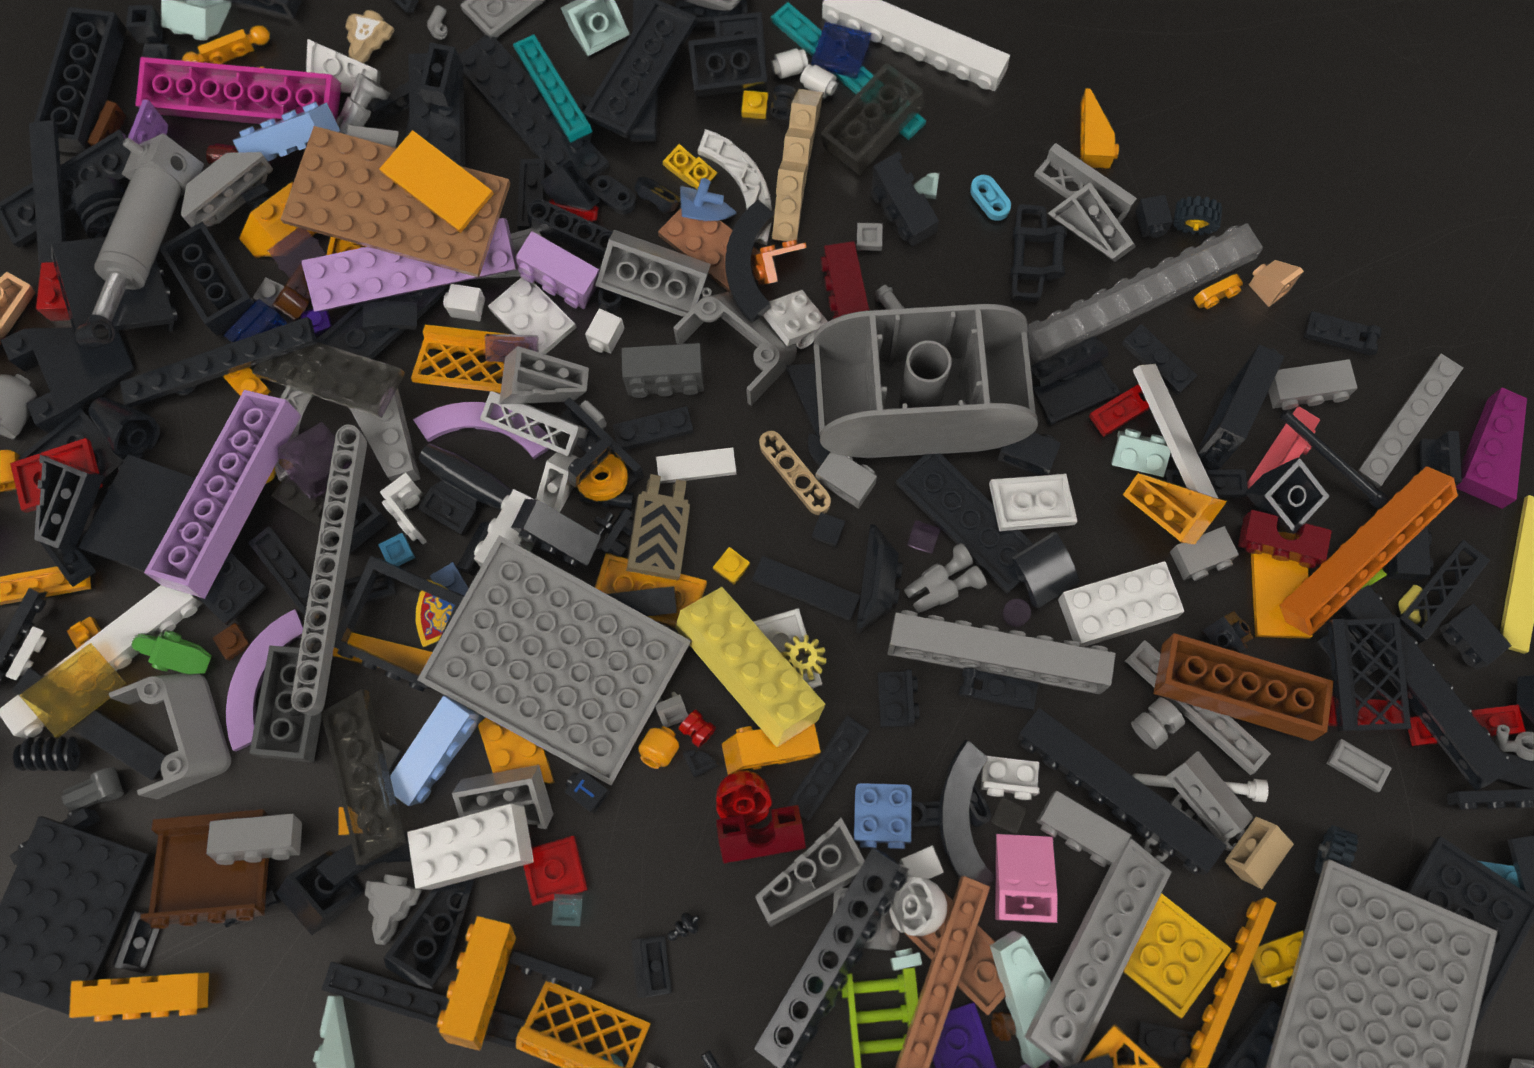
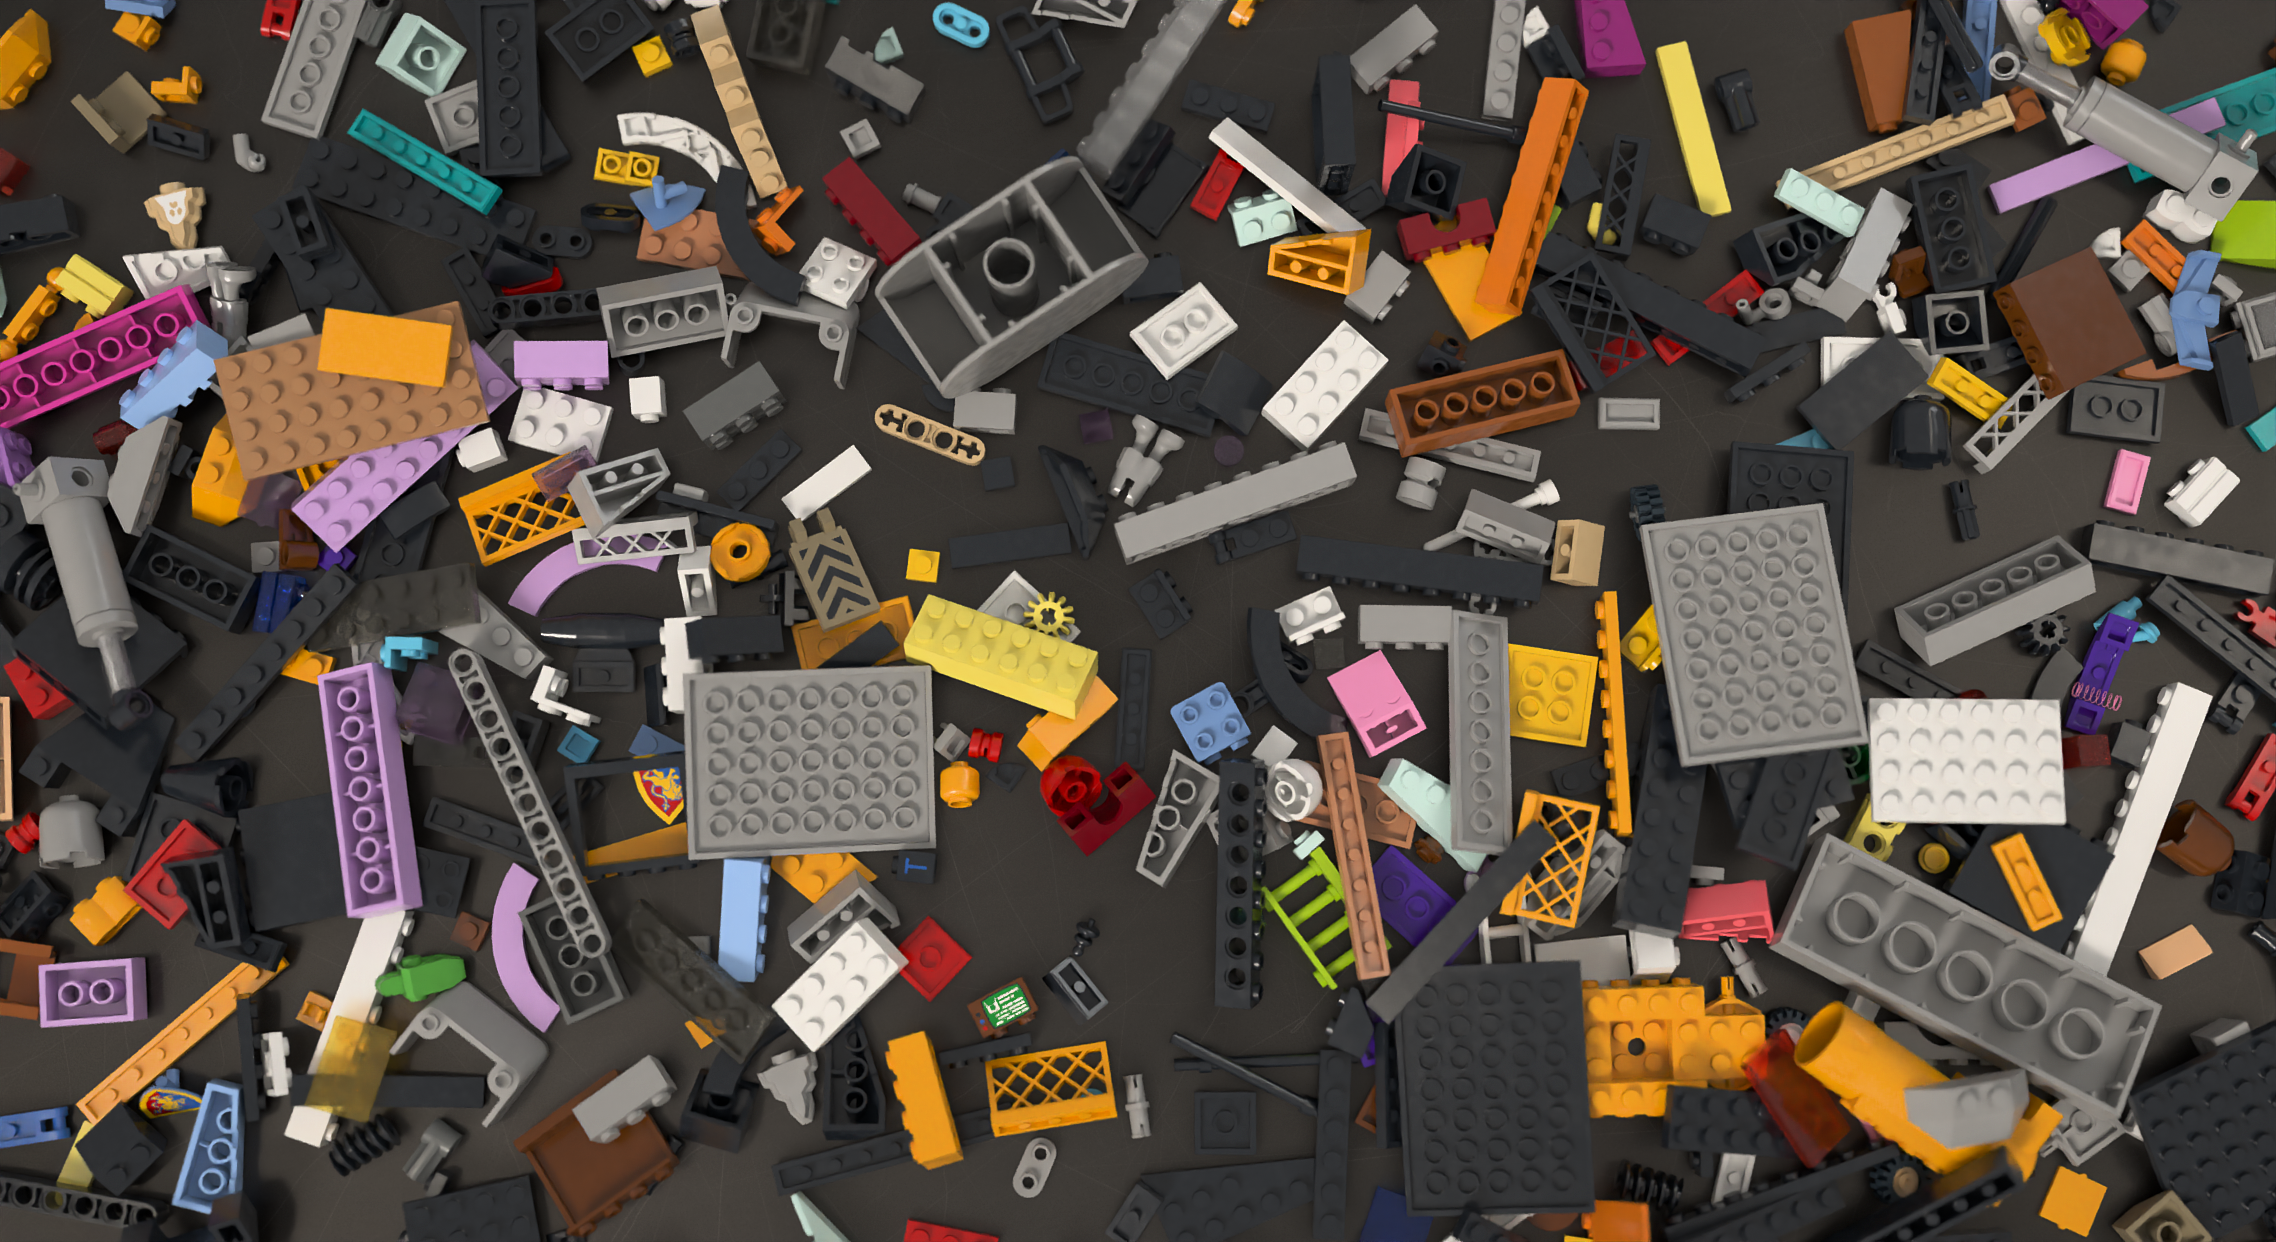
camera: 35 degrees left, 10 degrees up
clear light blue plate [552,894,583,926] -> none
black plate [568,436,613,488] -> none
none -> light yellow brick [55,254,134,319]
none -> medium azure bracket [380,637,439,672]
none -> light grey plate [424,80,479,157]
none -> brick [967,976,1039,1040]
none -> white tile [1521,6,1550,48]

